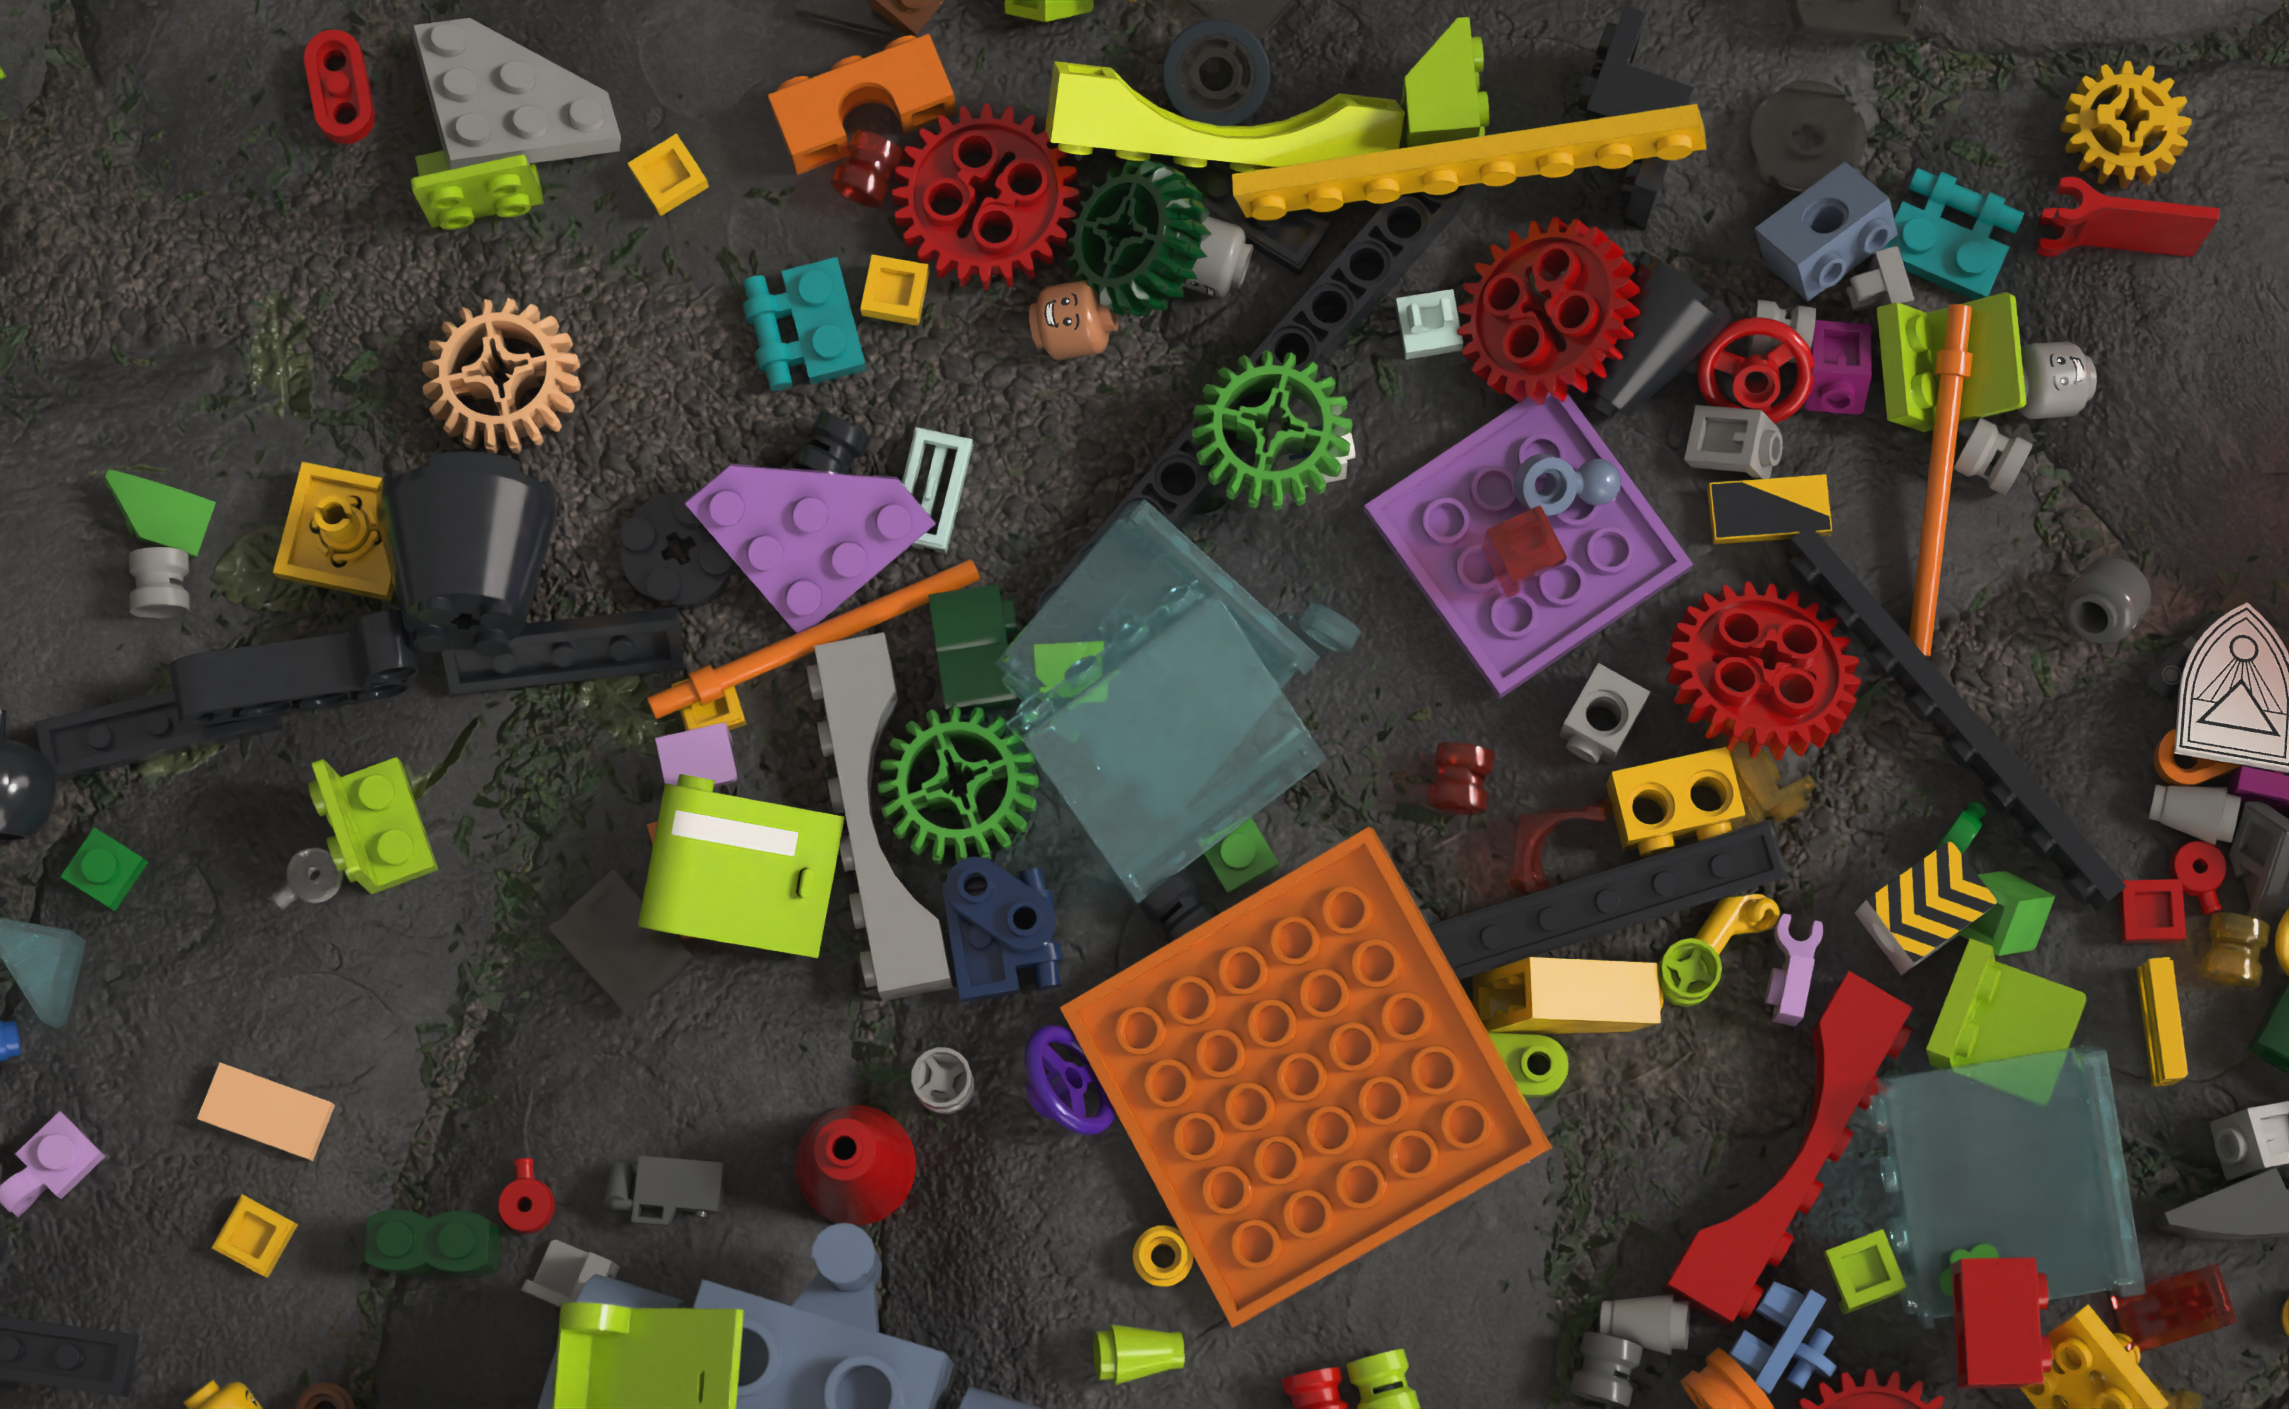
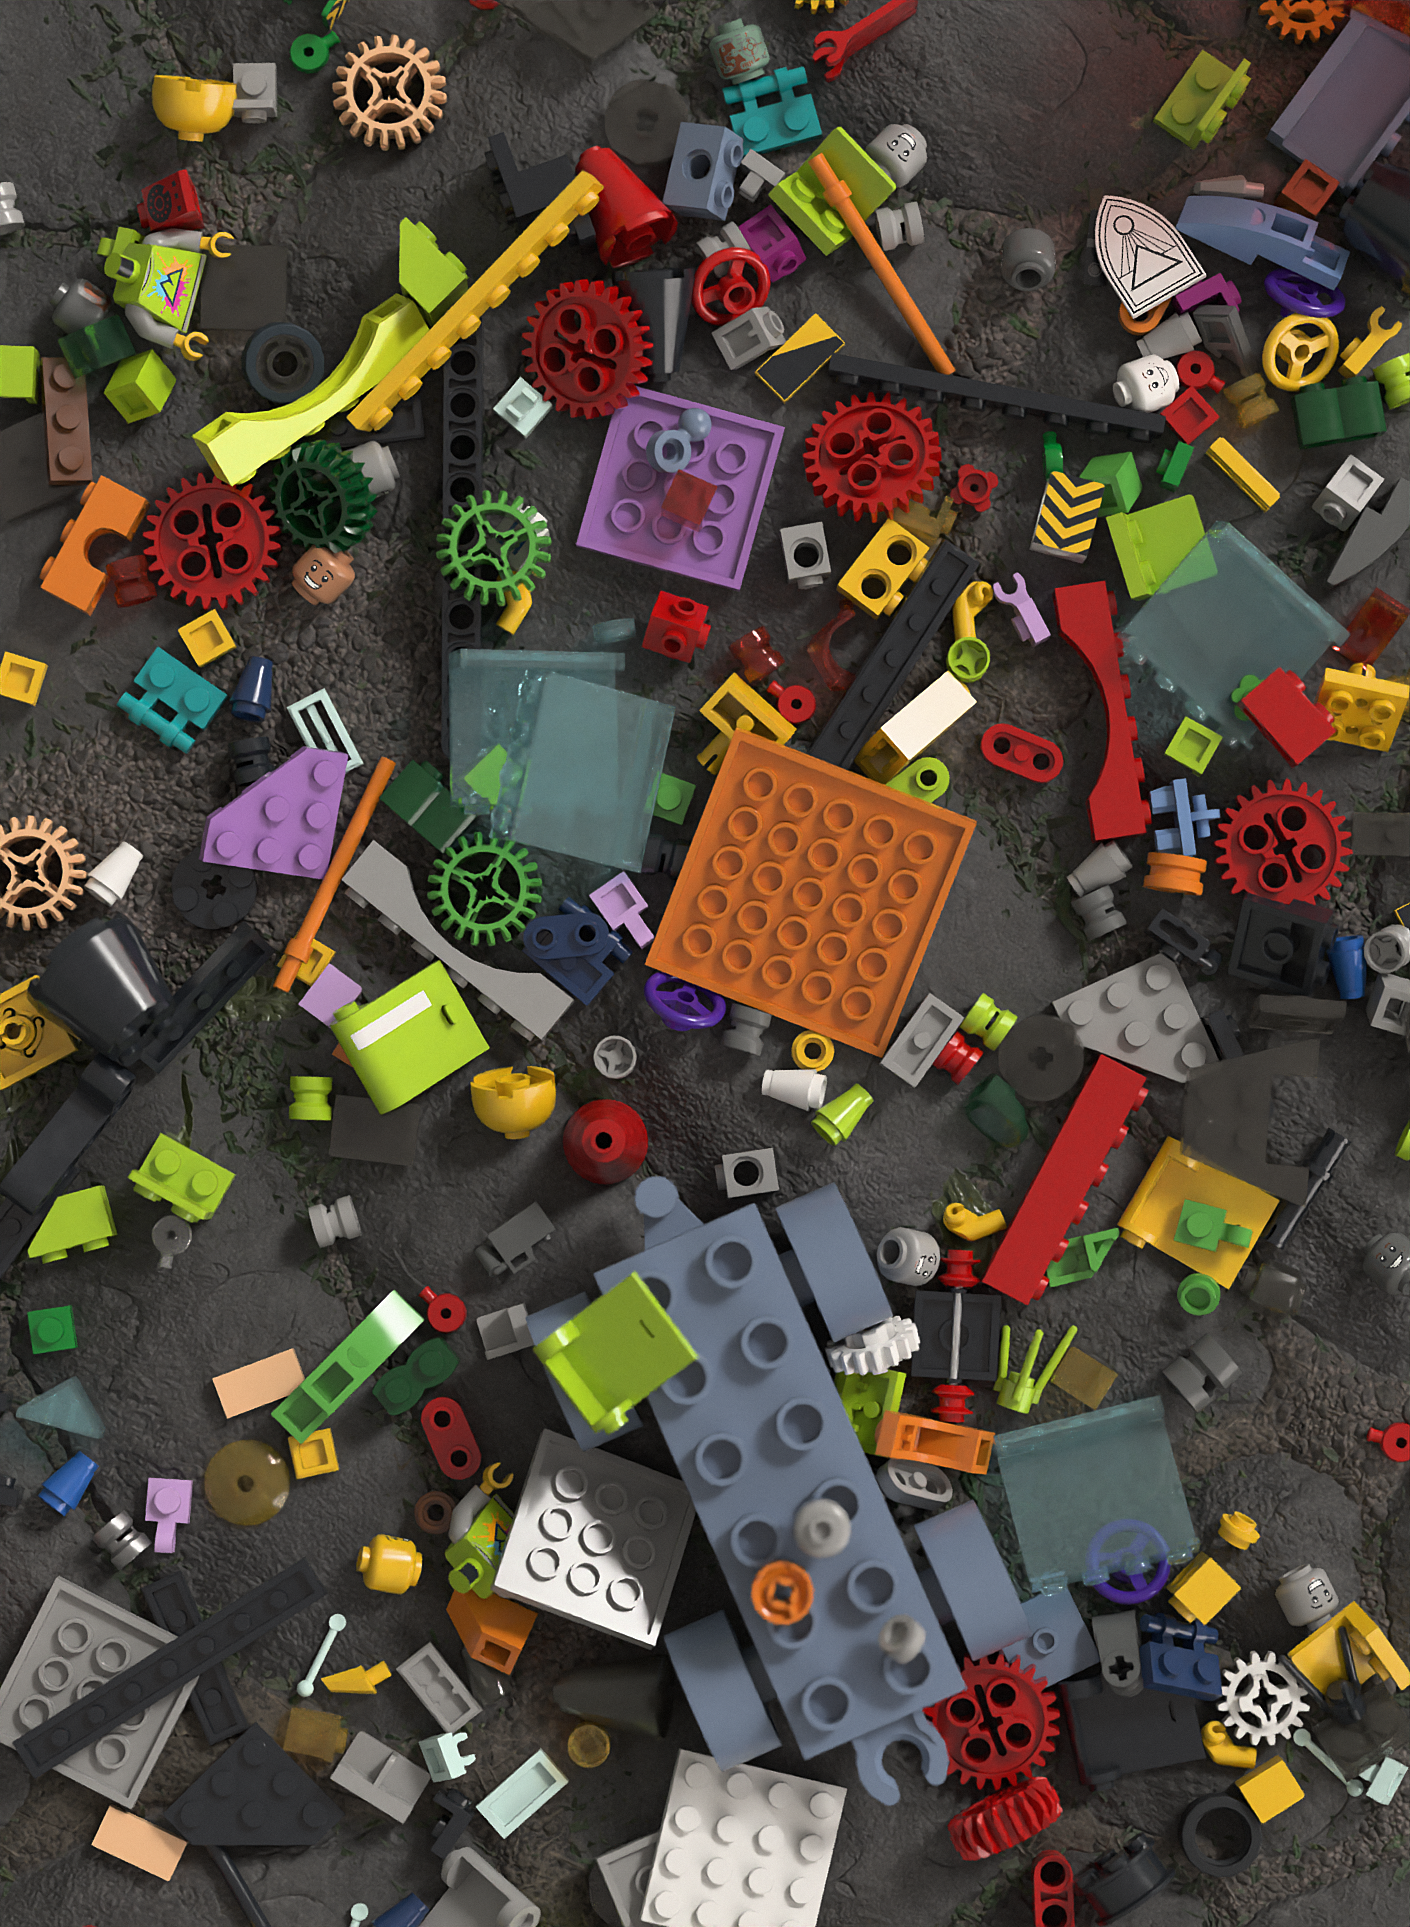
camera: 45 degrees left, 10 degrees up
none -> lime slope [28,1186,118,1264]
none -> white cone [84,842,143,907]
none -> clear yellow dish [205,1440,290,1525]
none -> dark blue cone [229,656,273,722]
none -> bright green slope [271,1290,425,1444]
none -> lime wheel [289,1076,333,1120]
none -> light grey wheel [308,1195,362,1248]
none -> red plate [421,1397,482,1480]
none -> yellow cylinder [470,1066,556,1139]
none -> yellow arm [496,571,532,635]
none -> red cone [575,146,678,268]
none -> lavender plate [589,871,655,949]
none -> red brick [642,591,711,663]
none -> yellow brick [697,672,797,775]
none -> sand green head [709,18,770,85]
none -> light grey brick [715,1148,779,1198]
none -> dark grey wheel [720,1003,772,1056]
none -> white cone [762,1069,827,1111]
none -> red piece [766,680,816,725]
none -> light grey panel [879,993,964,1088]
none -> red plate [950,464,998,512]
none -> red plate [980,723,1063,783]
none -> white head [1113,354,1179,413]
none -> green plate [1156,441,1194,493]

